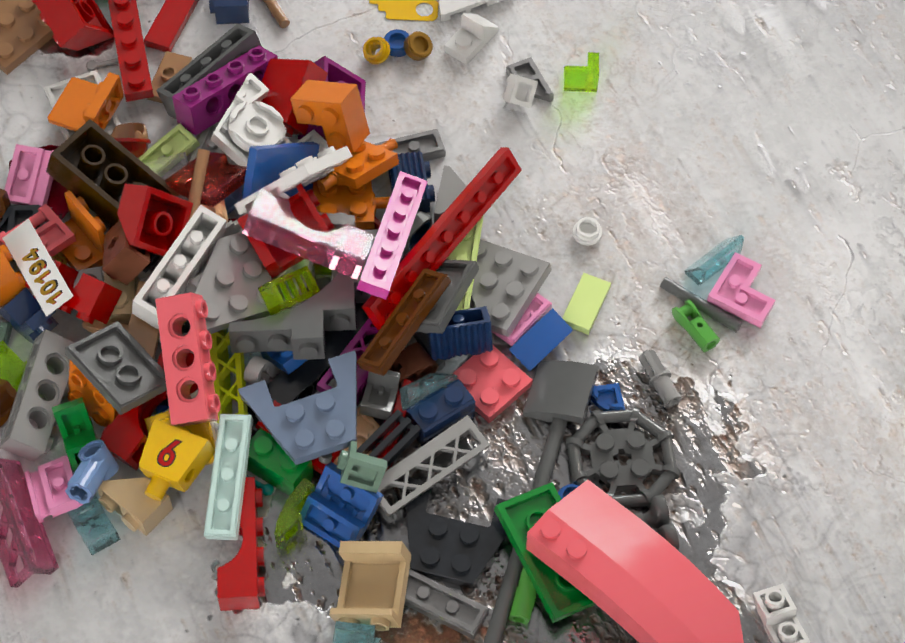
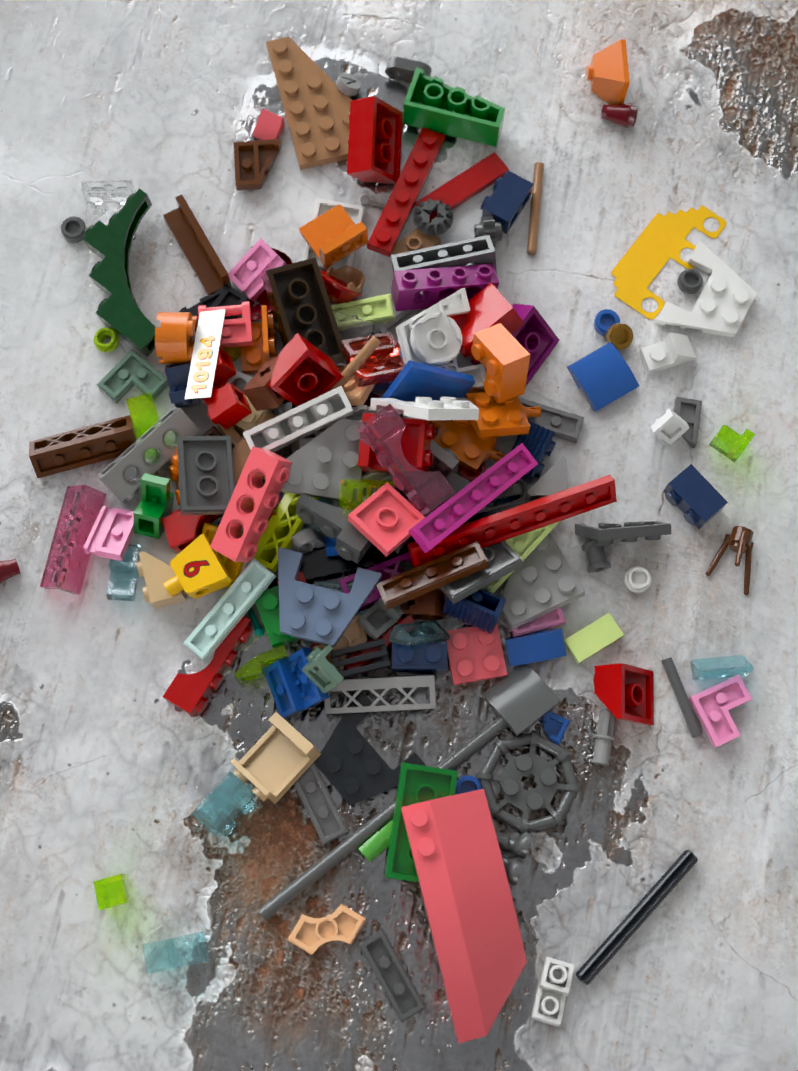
camera: 35 degrees right, 15 degrees up
medium blue piece [65,440,119,504] -> none
yellow plate [363,37,390,64] -> none
bright green bar [672,300,720,352] -> none
none -> coral plate [347,482,426,557]
none -> dark grey gear [413,197,453,236]
none -> dark grey gear [474,216,502,248]
none -> blue slope [567,342,640,411]
none -> dark grey wing [575,521,671,545]
none -> black axle [576,850,698,985]
none -> dark grey bush [582,541,611,573]
none -> red slope [593,663,654,726]
none -> dark blue brick [663,464,728,529]
none -> reddish brown plant [706,526,754,595]

